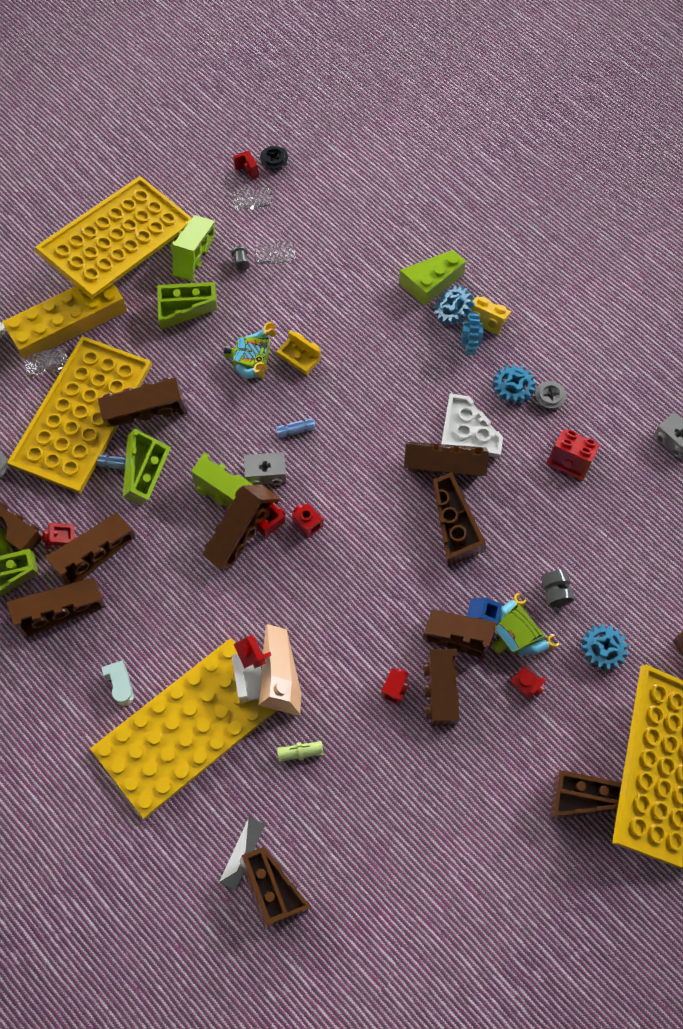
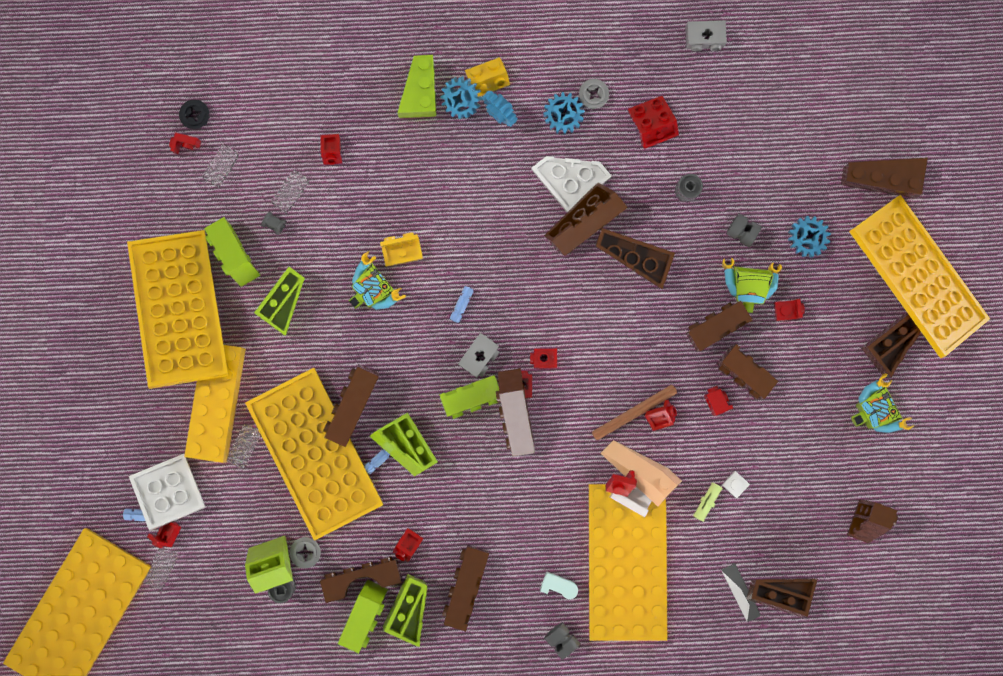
camera: 50 degrees left, 20 degrees up
reddish brown wedge [45,513,136,585] -> none
blue brick [467,597,502,625] -> none
none -> red bracket [321,134,342,165]
none -> dark grey wheel [544,622,581,660]
none -> nougat axle [592,385,677,440]
none -> red bracket [645,400,677,431]
none -> dark grey wheel [675,174,703,203]
none -> white plate [722,471,750,498]
none -> reddish brown wedge [847,499,898,543]
none -> torso [851,374,914,433]

